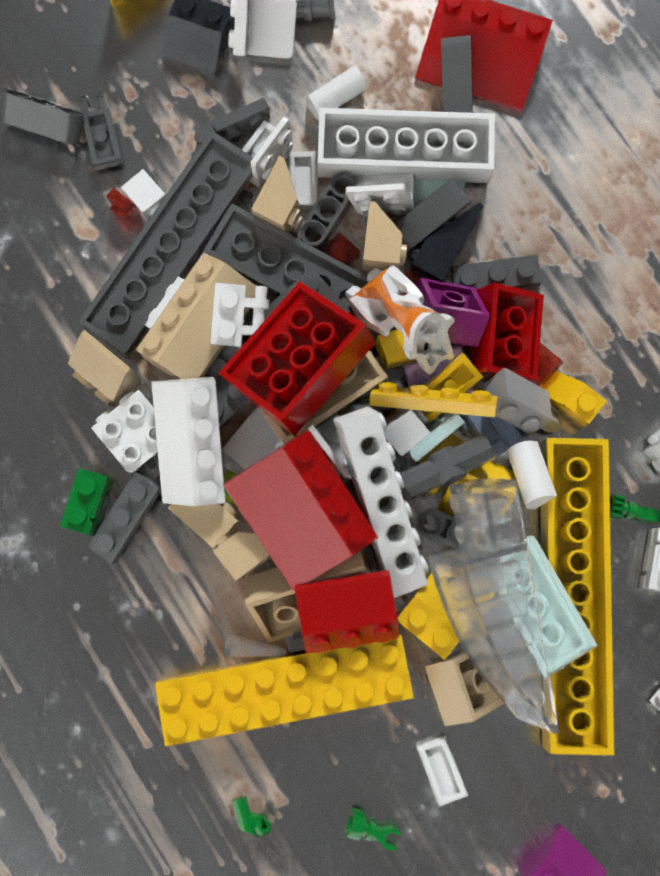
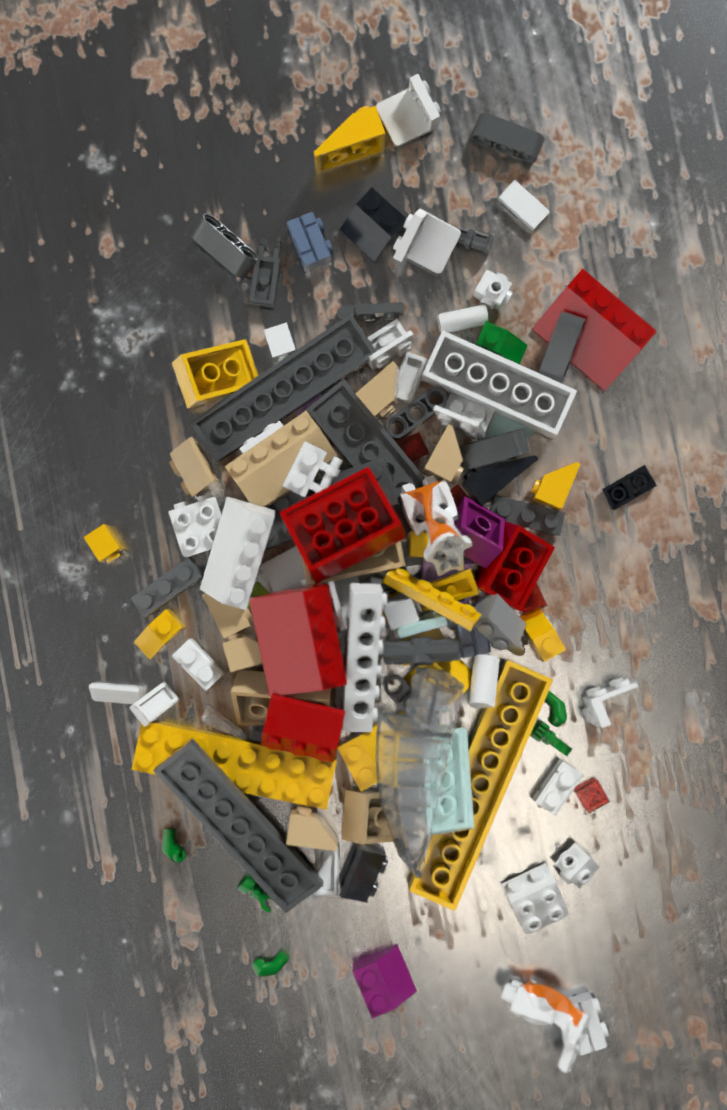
camera: 20 degrees right, 5 degrees up
green brick [60,468,115,536] -> none
clear red plate [106,187,141,224] -> none
none -> yellow brick [83,524,124,564]
none -> white slope [89,682,143,704]
none -> white tile [129,681,180,727]
none -> yellow slope [134,609,186,660]
none -> dark grey plate [153,738,324,913]
none -> yellow slope [172,339,259,409]
none -> white brick [172,638,226,691]
none -> sand blue brick [286,212,334,272]
none -> tan slope [286,804,338,851]
none -> black slope [339,844,388,903]
none -> white brick [473,269,513,310]
none -> green slope [476,321,528,365]
none -> yellow slope [531,462,581,511]
none -> green arm [544,690,567,727]
none -> black slope [602,465,657,510]

